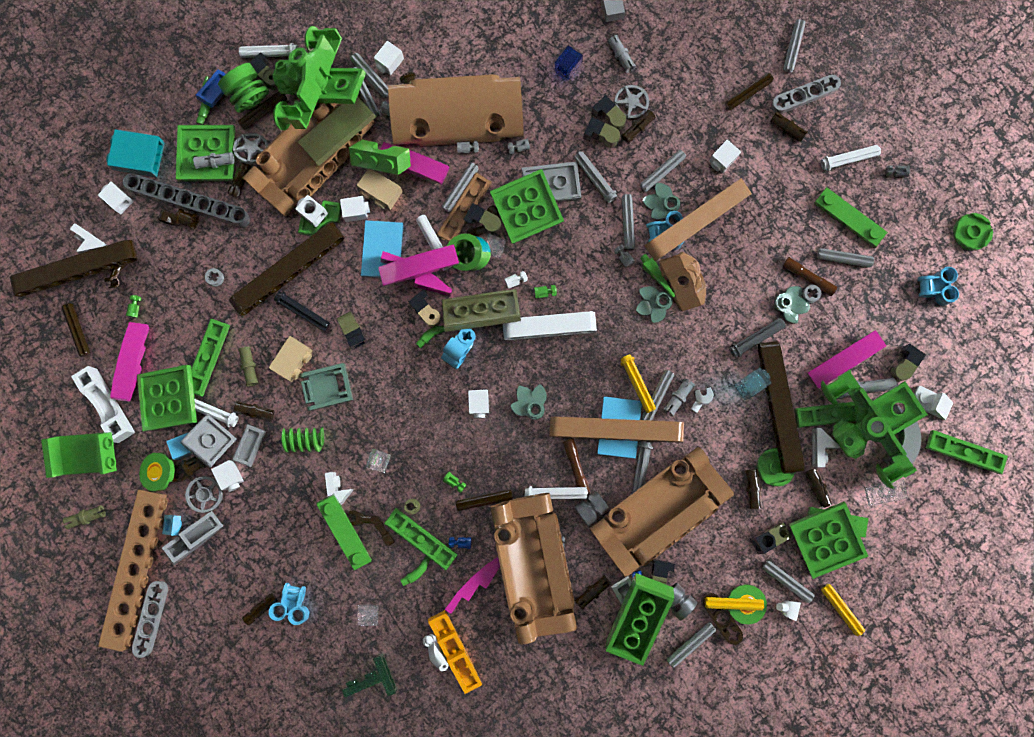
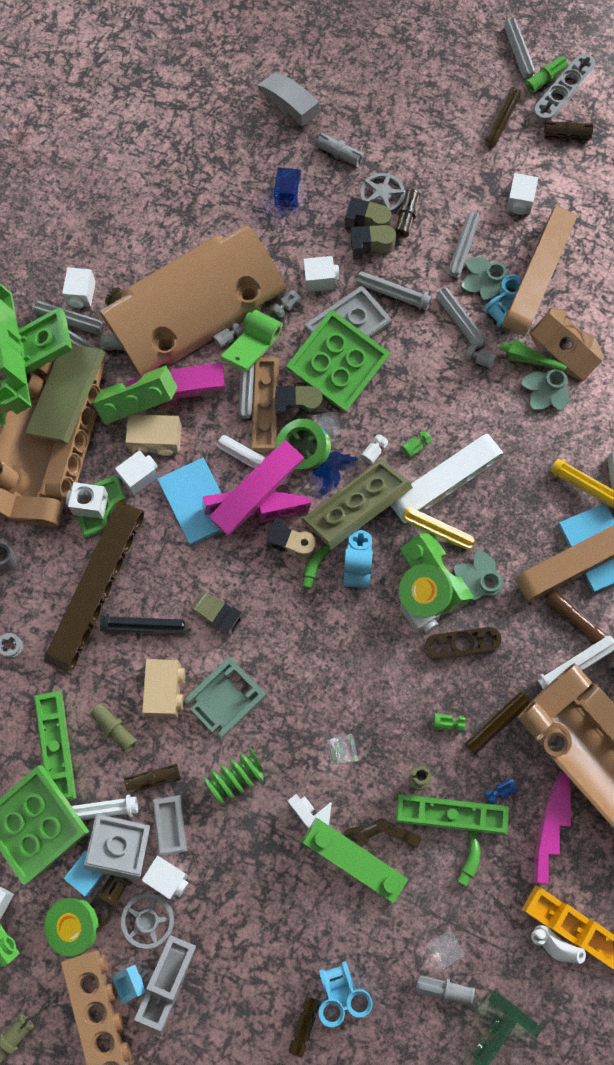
camera: 30 degrees left, 10 degrees down
none -> bright green door [220,310,283,373]
none -> white brick [304,256,340,292]
none -> clear blue piece [313,451,358,495]
none -> bright green tile [399,564,453,618]
none -> bright green arch [400,533,474,615]
none -> yellow axle [402,507,474,550]
none -> light grey axle [416,976,475,1007]
none -> dark brown beam [424,627,501,660]
none -> bright green axle [525,56,568,94]

